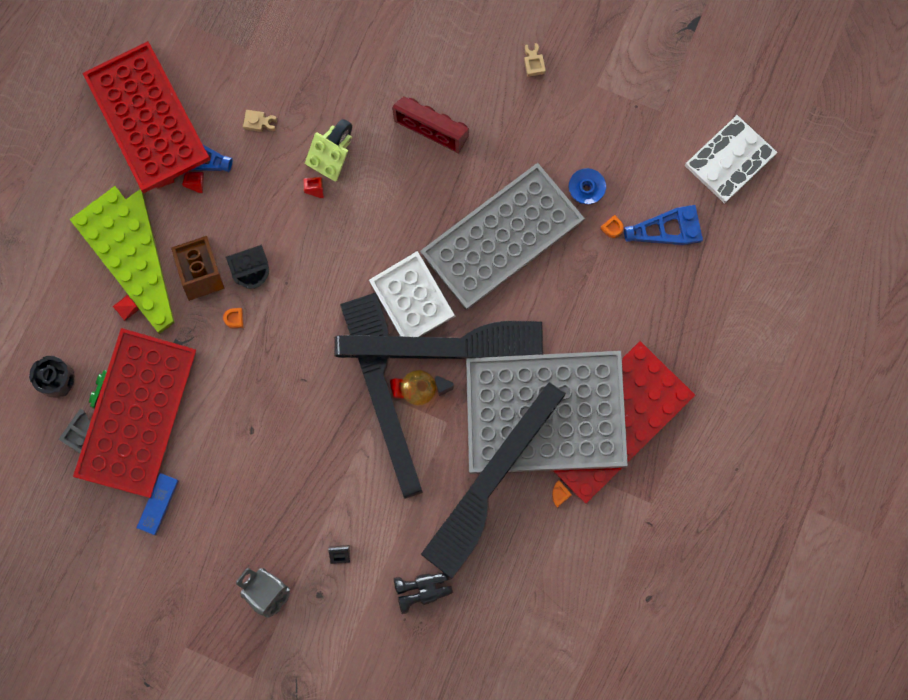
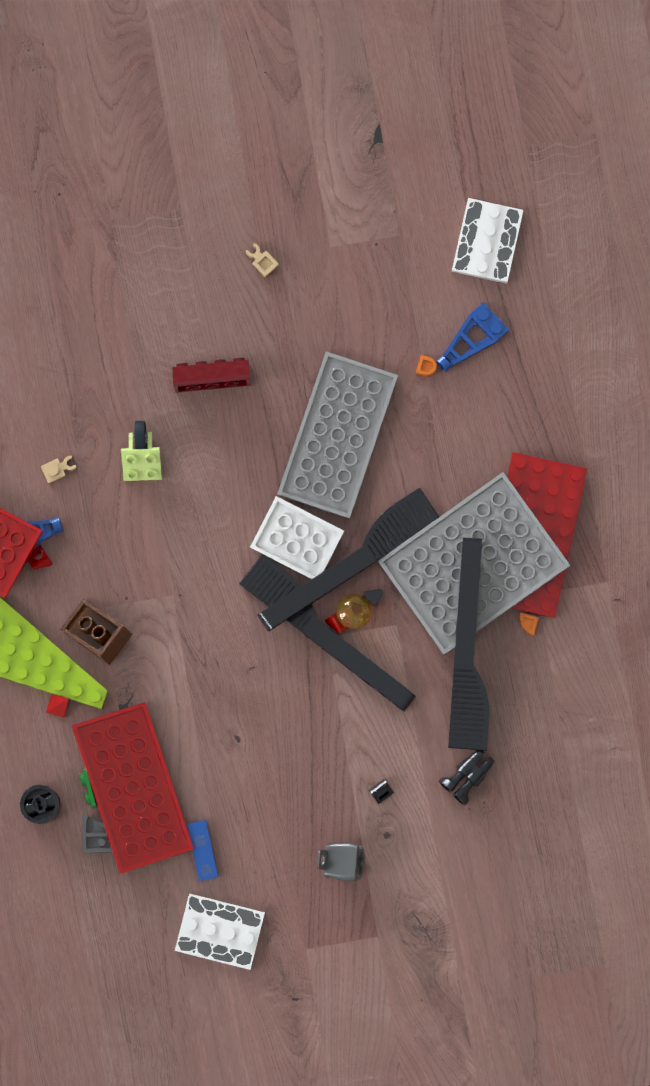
camera: 35 degrees left, 5 degrees up
orange tile [223,308,244,328] -> none
black slope [226,244,269,289] -> none
red slope [304,177,324,198] -> none
blue dish [569,168,606,204] -> none
none -> white plate [175,893,265,970]

